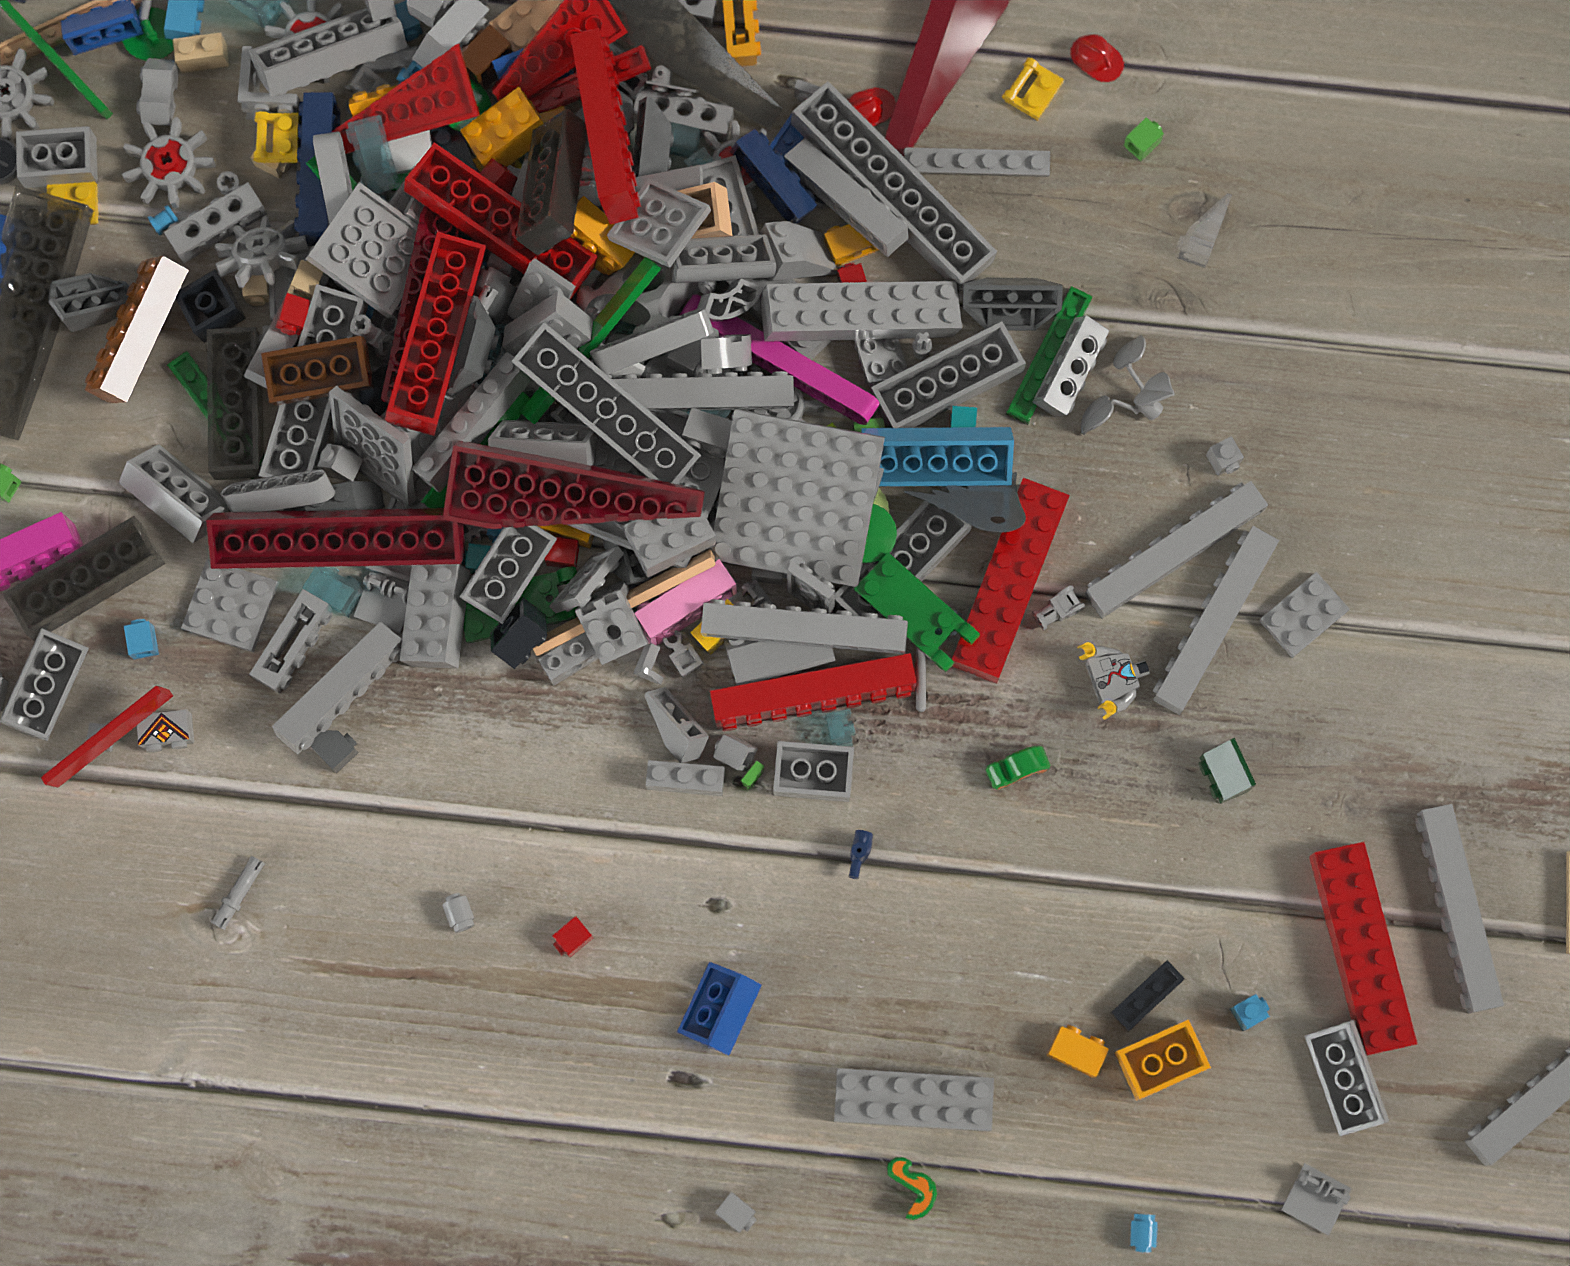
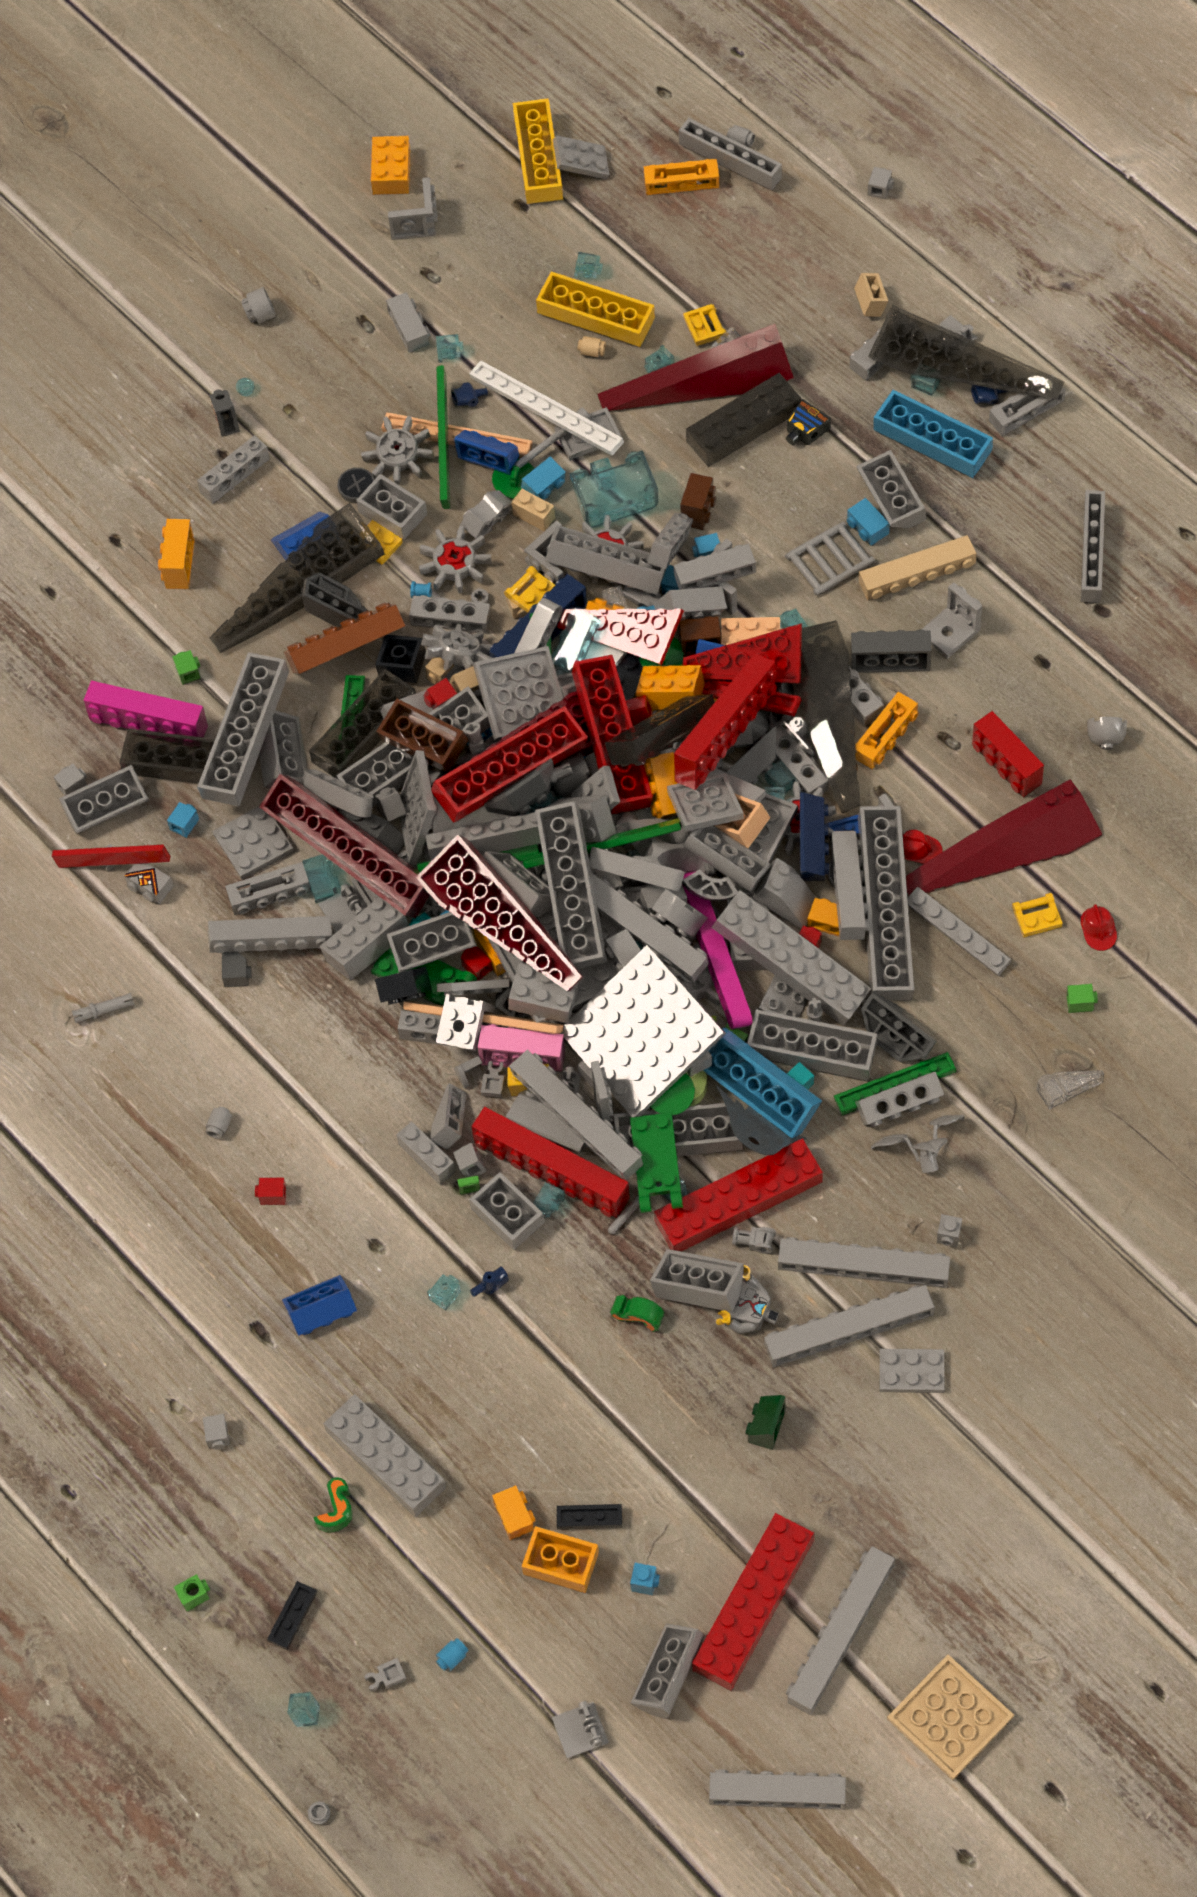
camera: 45 degrees right, 15 degrees down
none -> light grey brick [197,652,289,806]
none -> clear light blue brick [427,1274,461,1311]
none -> light grey slope [650,1249,744,1312]

